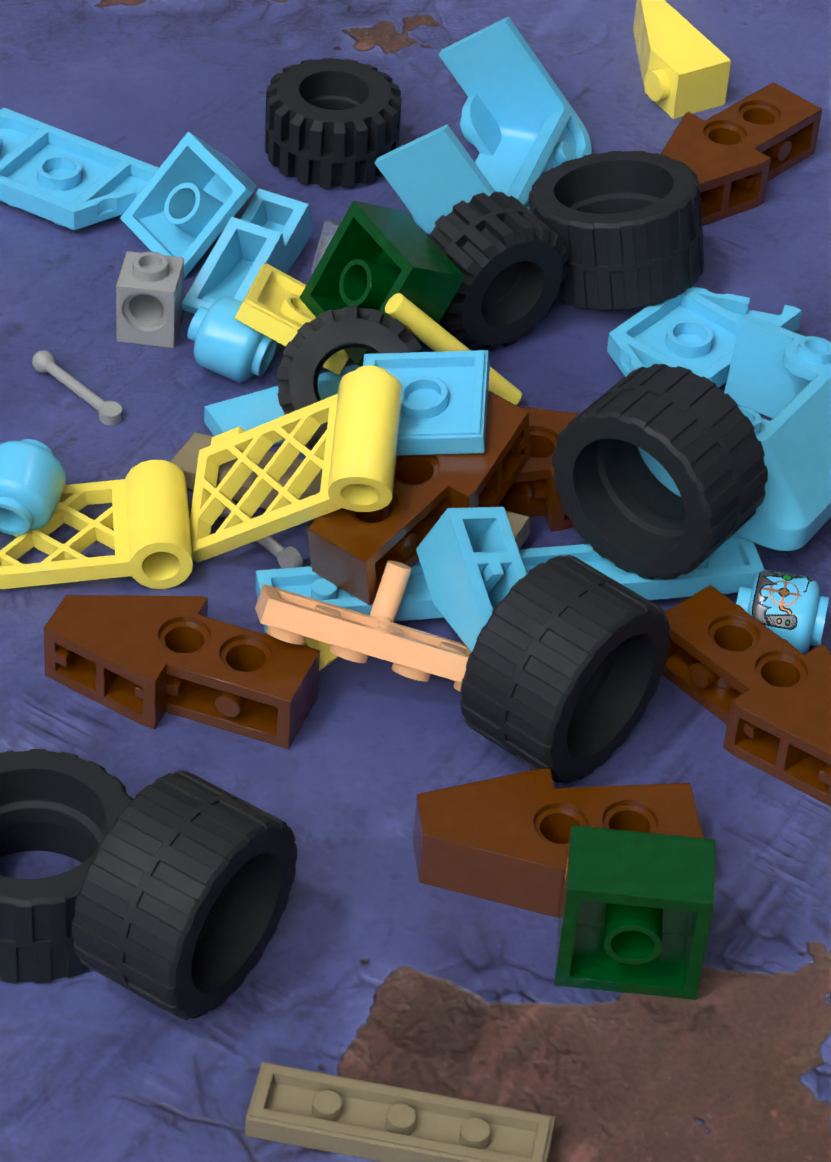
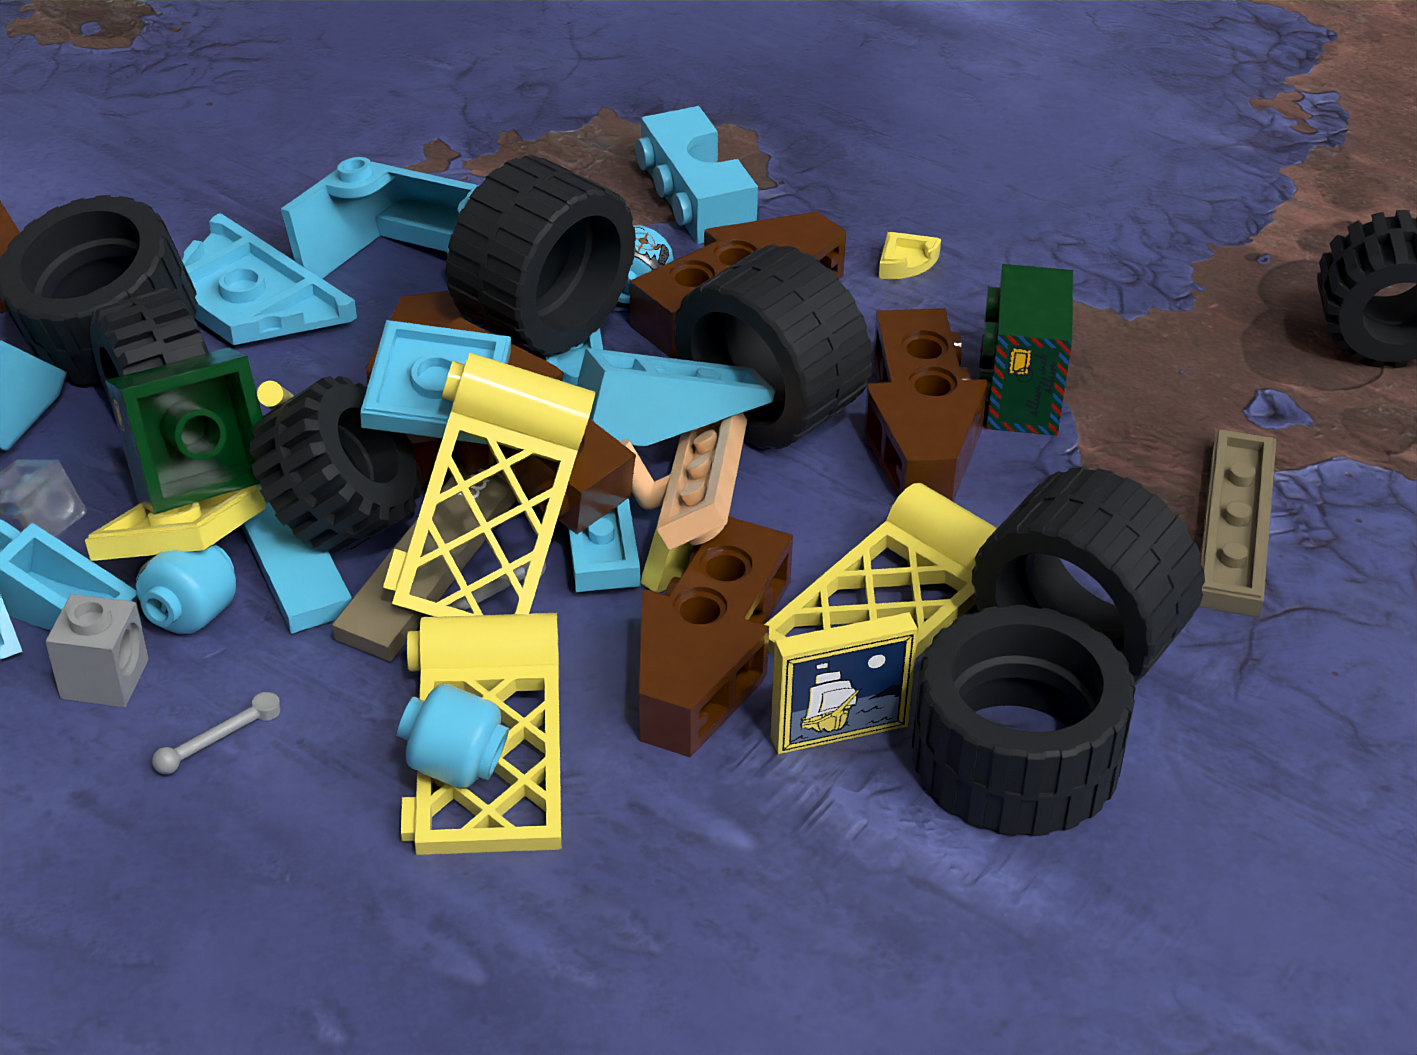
camera: 85 degrees left, 0 degrees up
none -> light yellow piece [764,483,997,659]
none -> tile [770,612,918,754]

